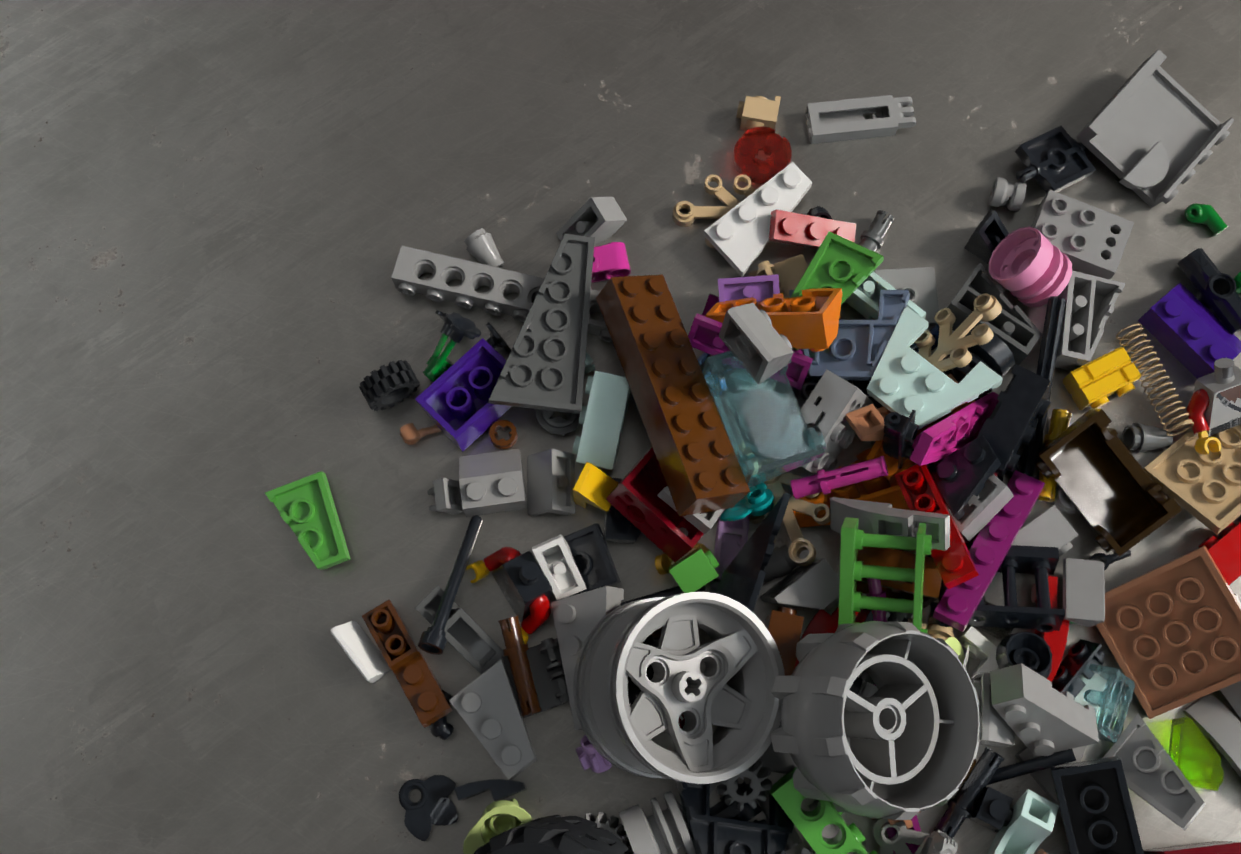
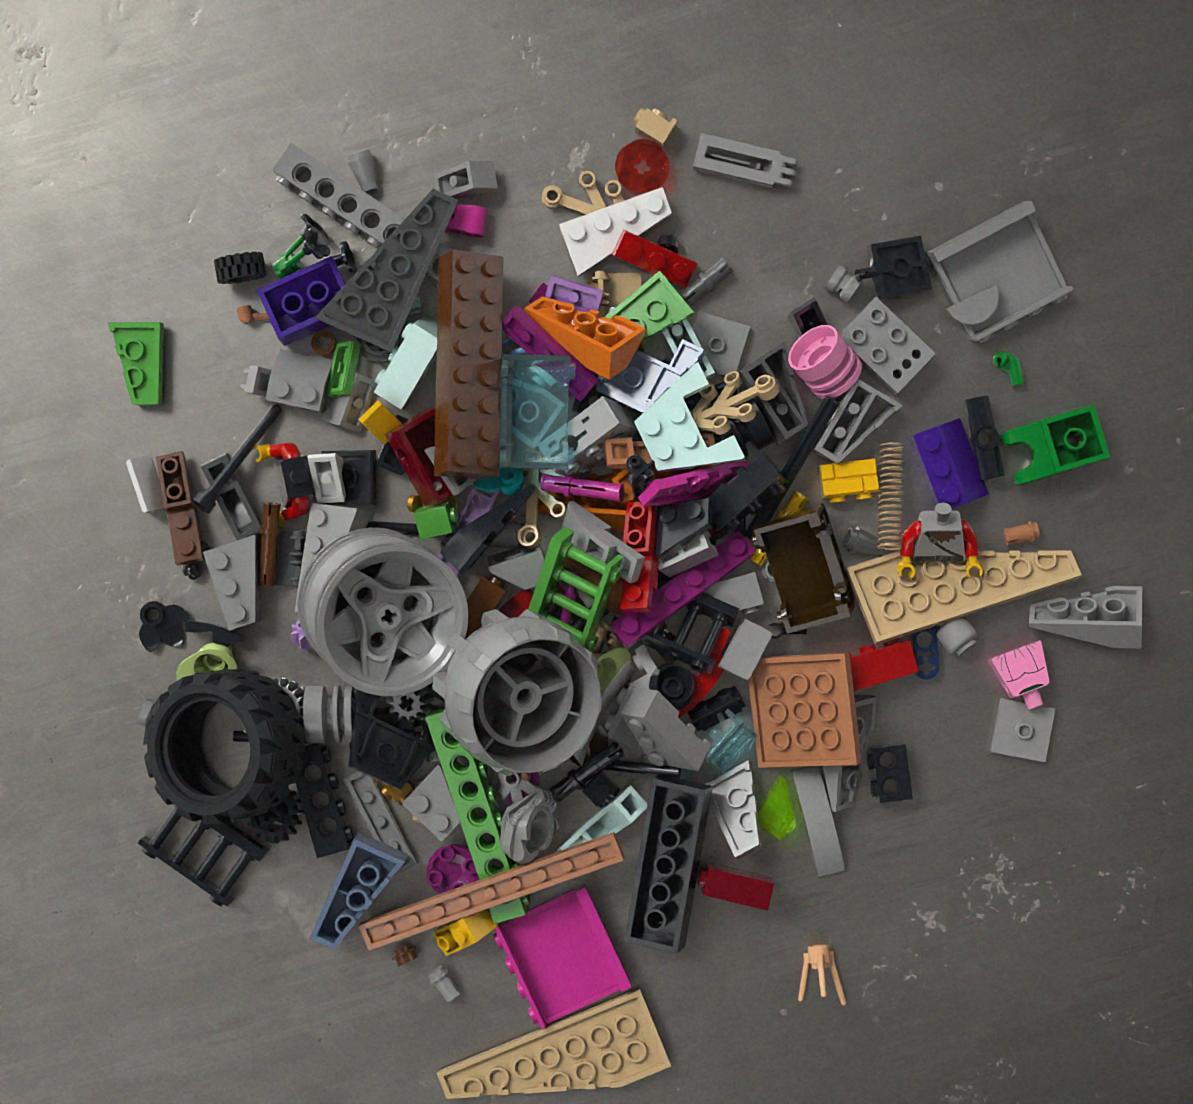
camera: 20 degrees right, 15 degrees up
light grey slope [719,303,794,385] -> none
none -> bright green tile [326,341,361,398]

